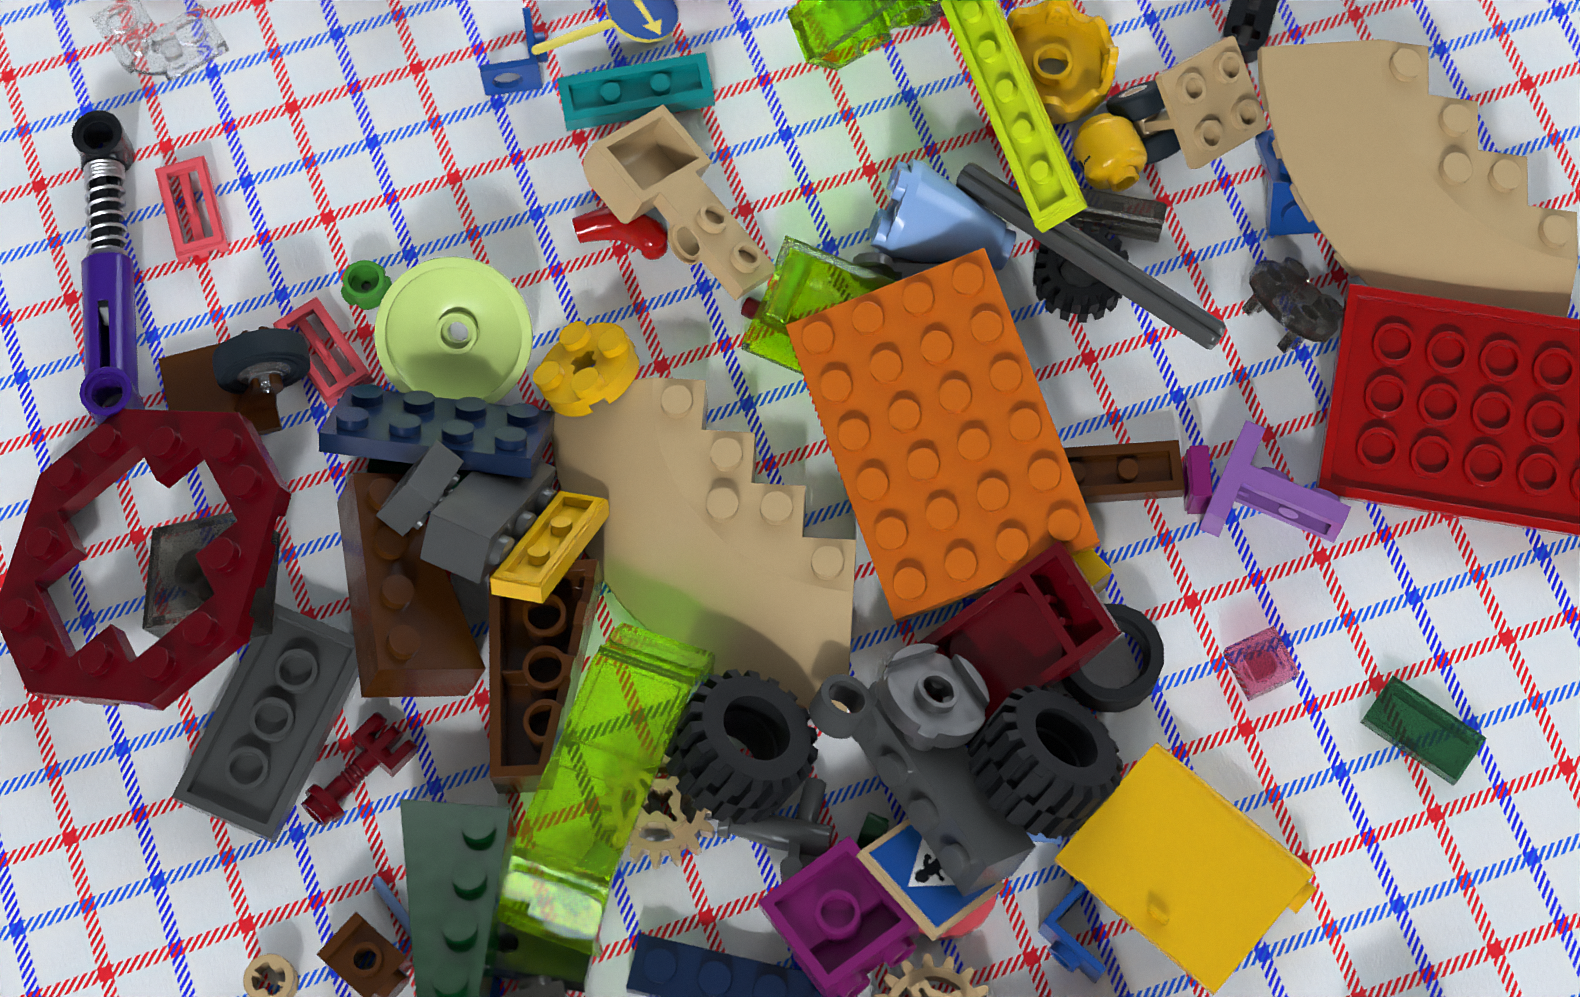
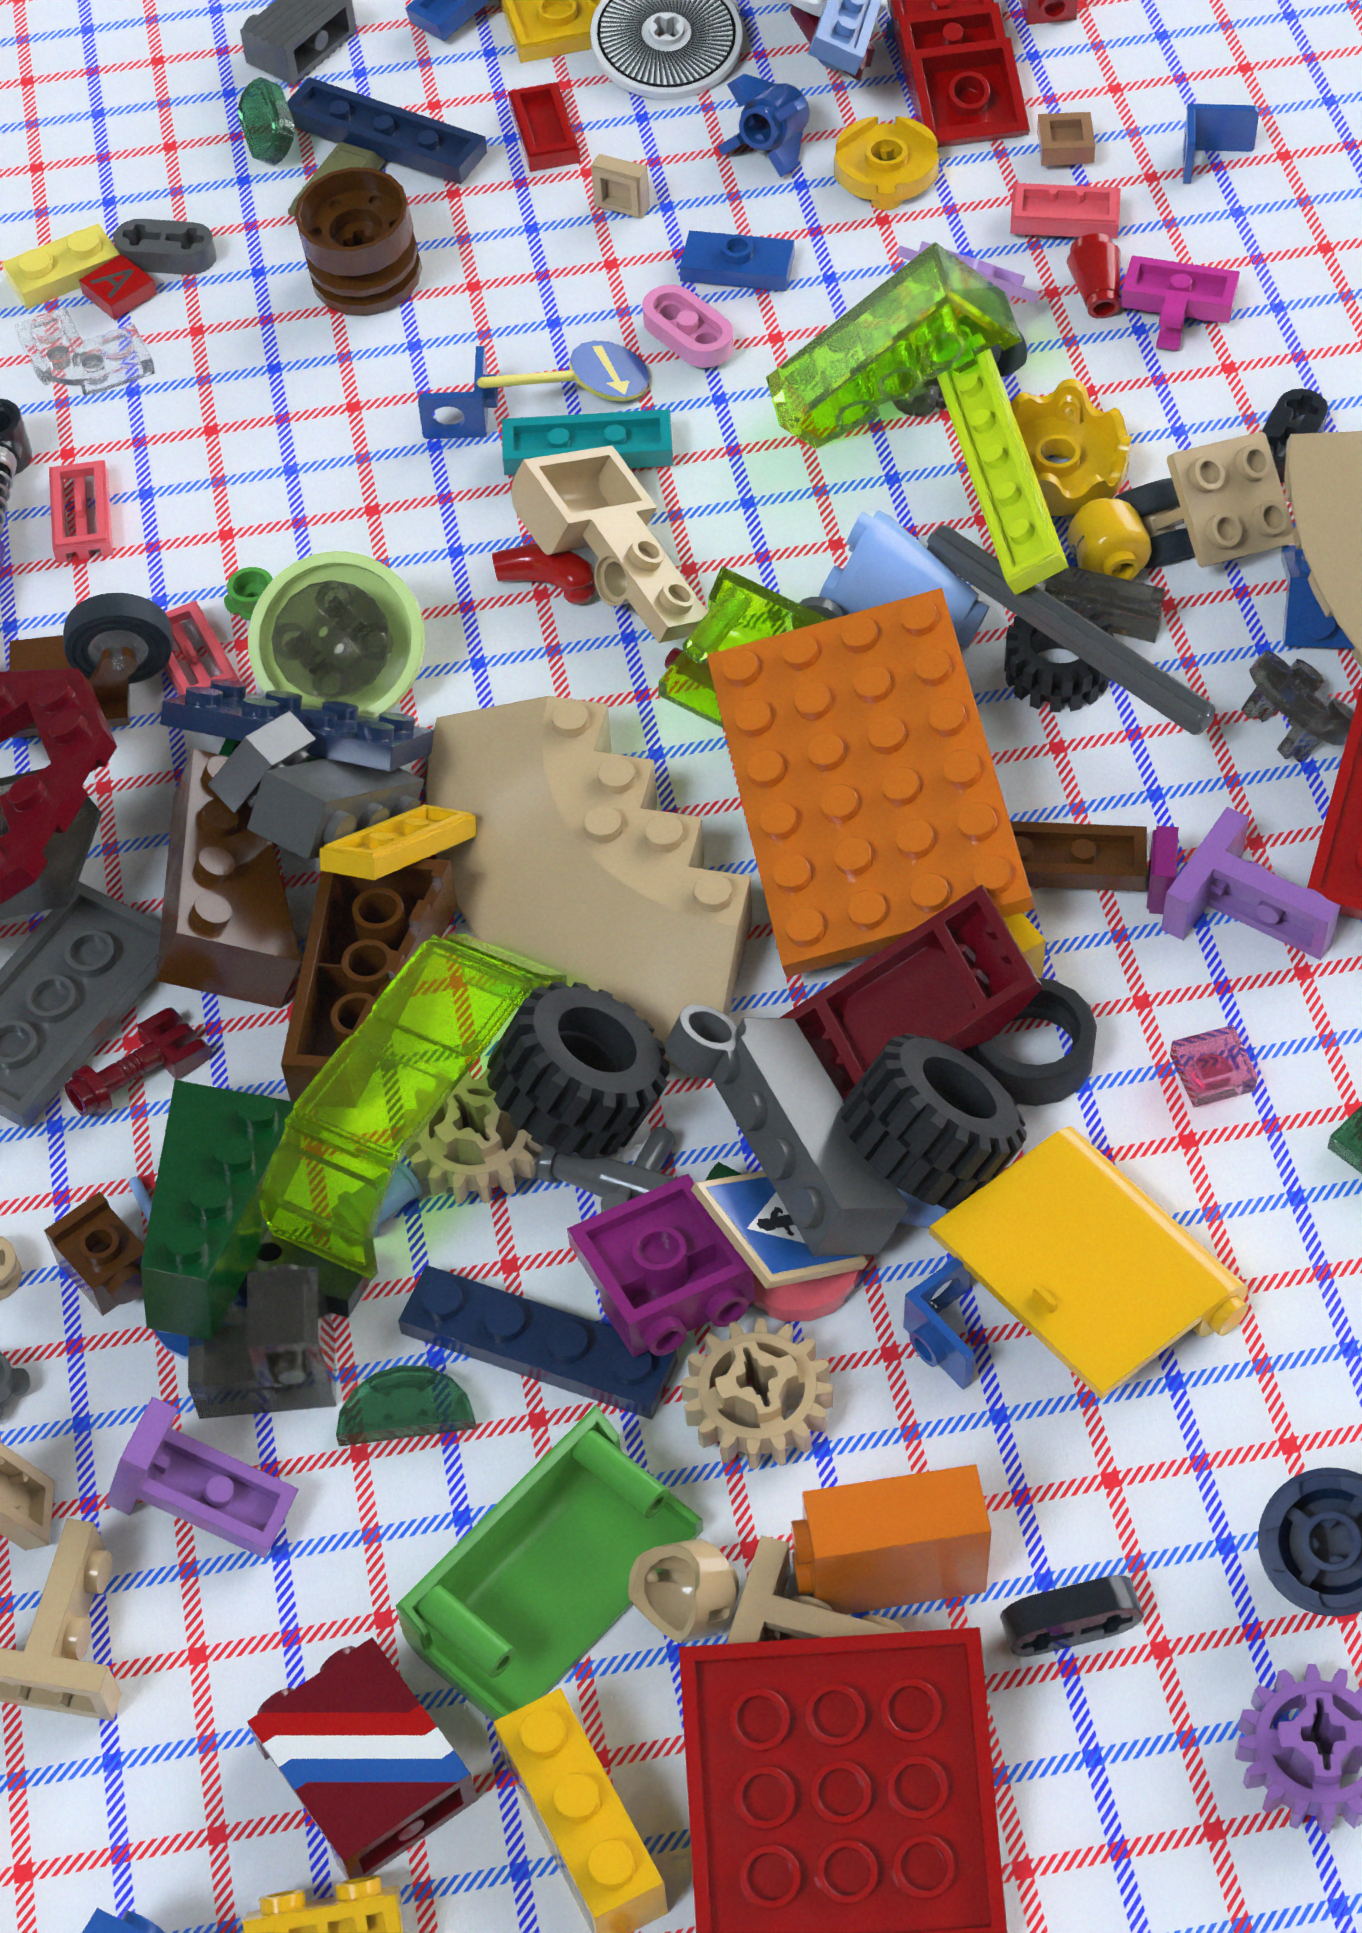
camera: 10 degrees right, 15 degrees down
yellow plate [532,321,639,417] -> none
flat silver plate [875,643,989,751] -> none
none -> clear smoke plate [271,580,394,702]

